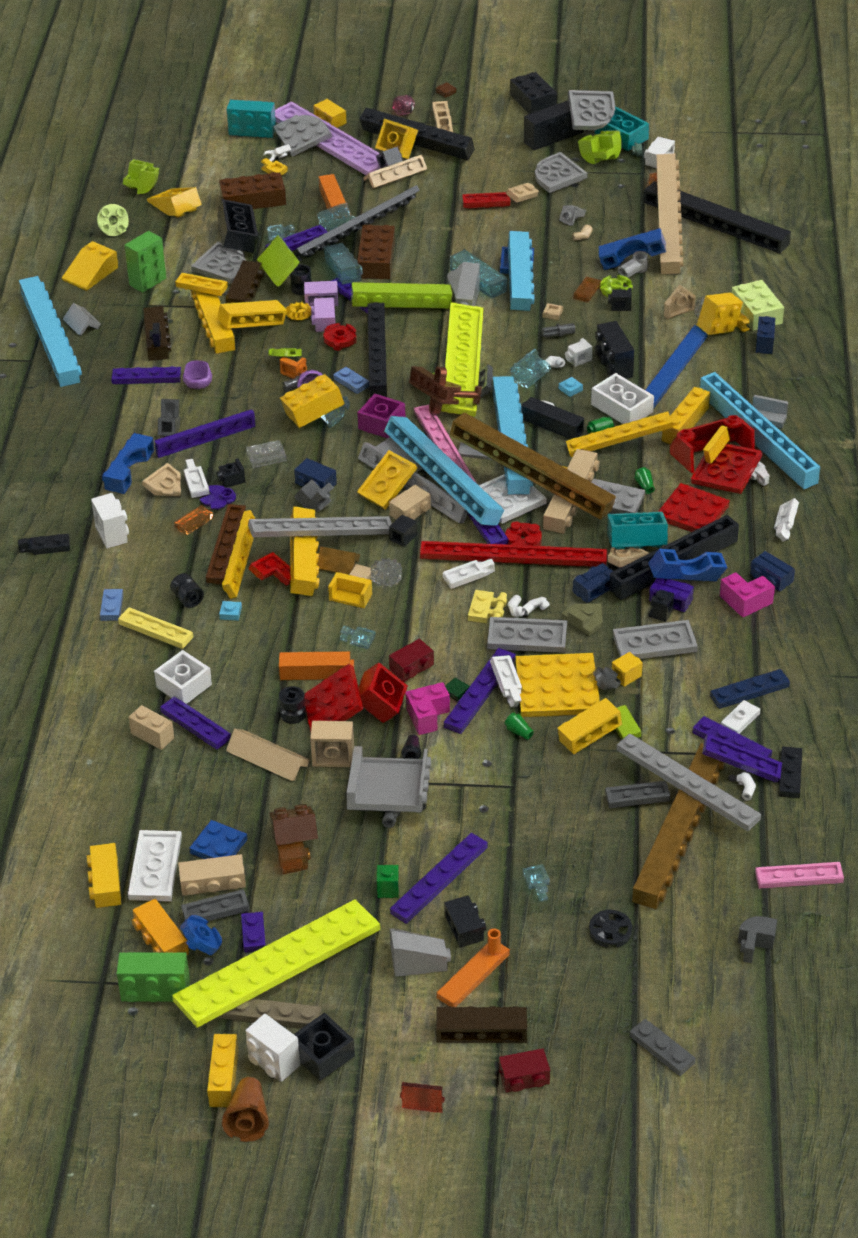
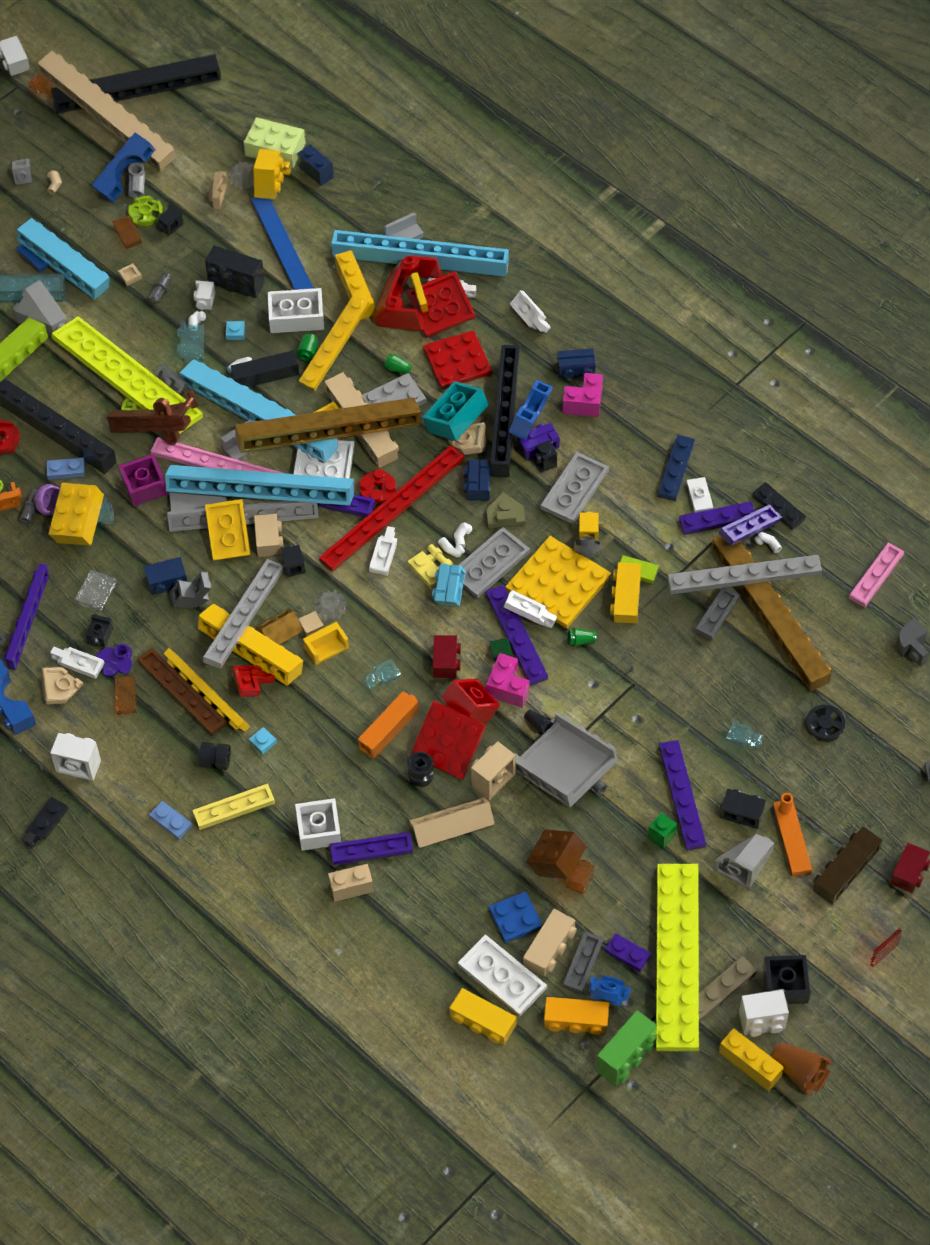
camera: 50 degrees left, 15 degrees up
none -> medium azure brick [432,564,466,607]

